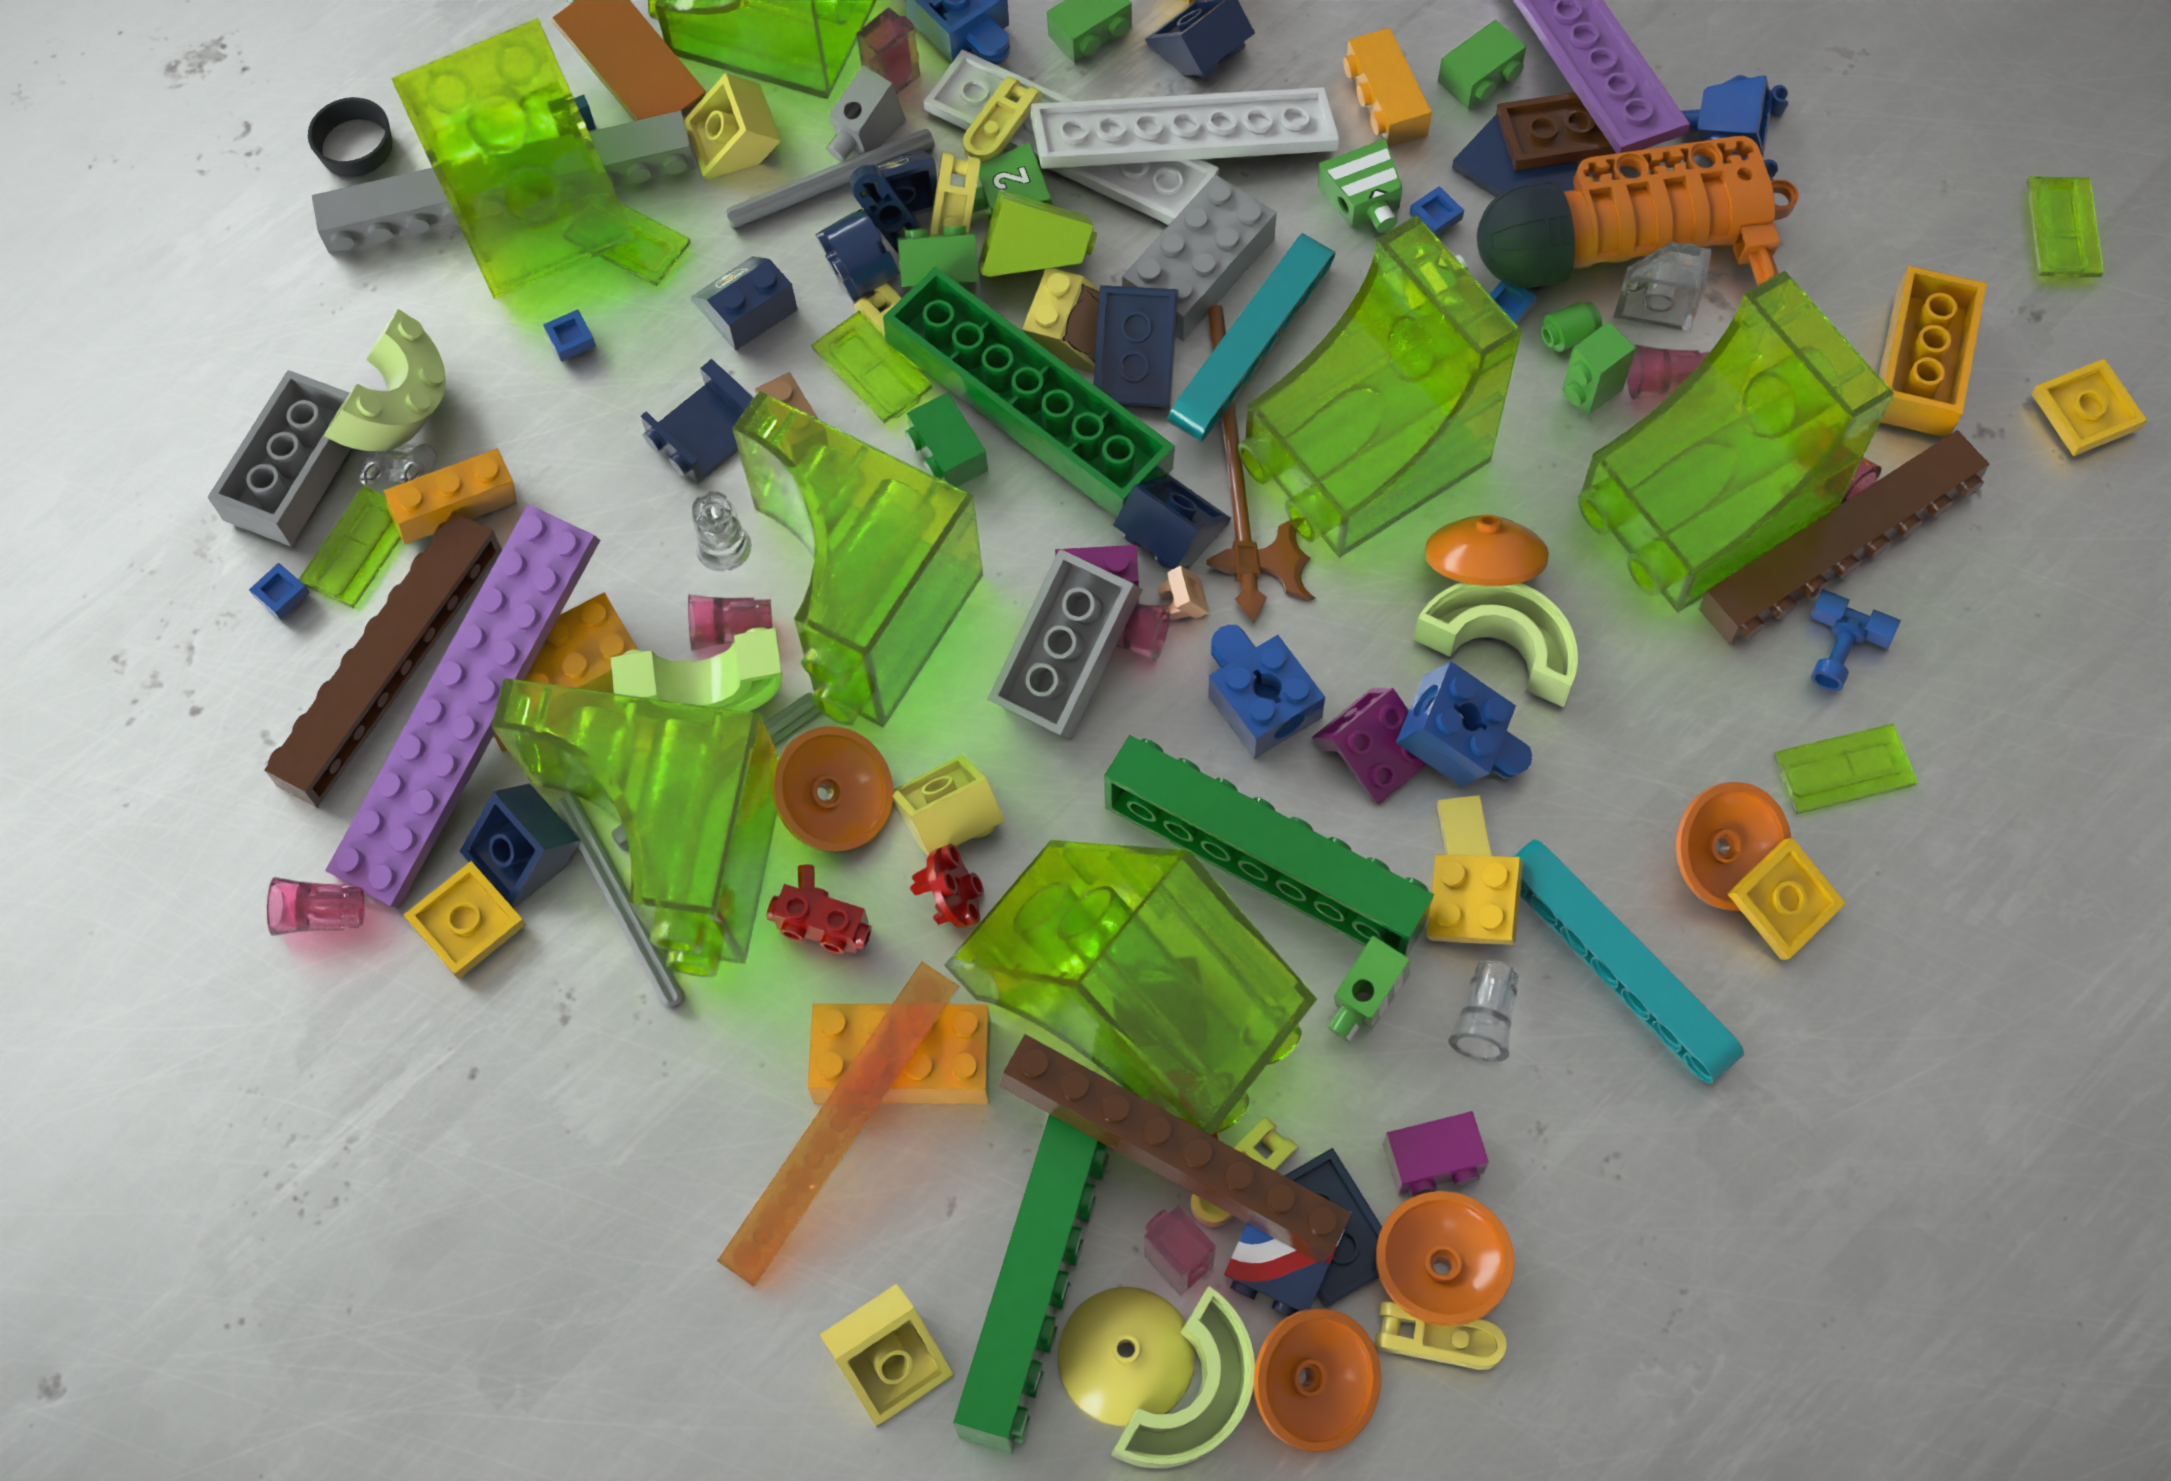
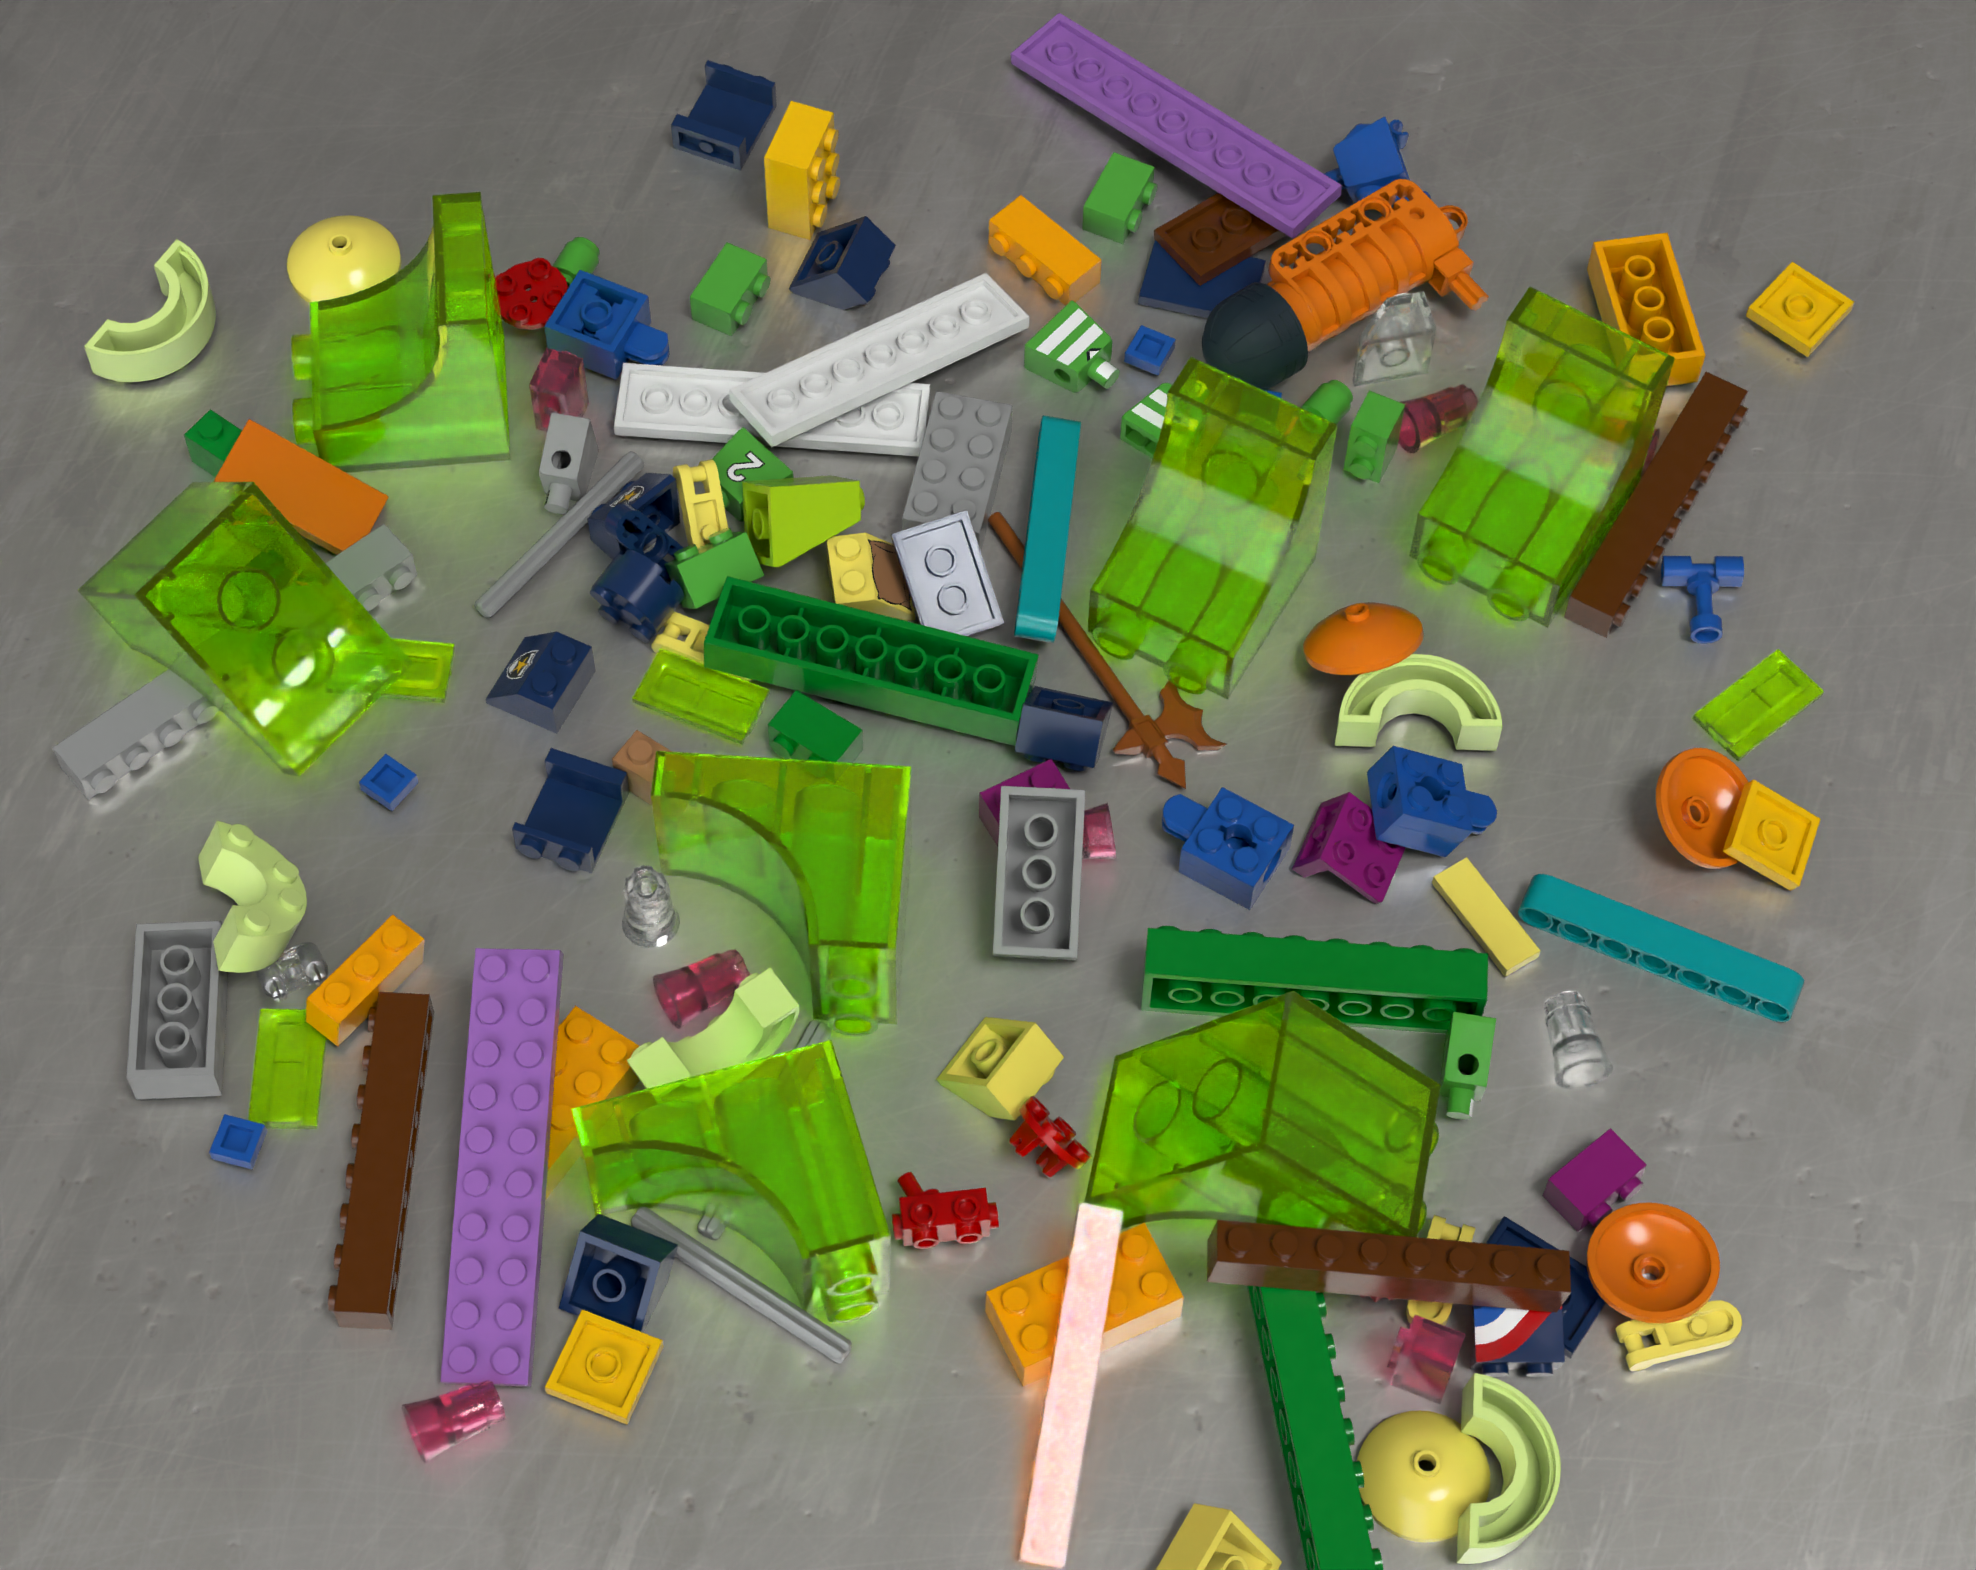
camera: 30 degrees left, 5 degrees down
black tyre [308,97,392,177] -> none
light yellow slope [684,73,781,179] -> none
orange dish [771,726,893,852] -> none
light yellow plate [963,76,1042,163] -> none
light nougat tile [1157,566,1209,620] -> none
orange dish [1254,1308,1381,1452] -> none
yellow plate [1426,854,1523,945] -> none
clear neon green piece [2026,176,2104,277] -> none

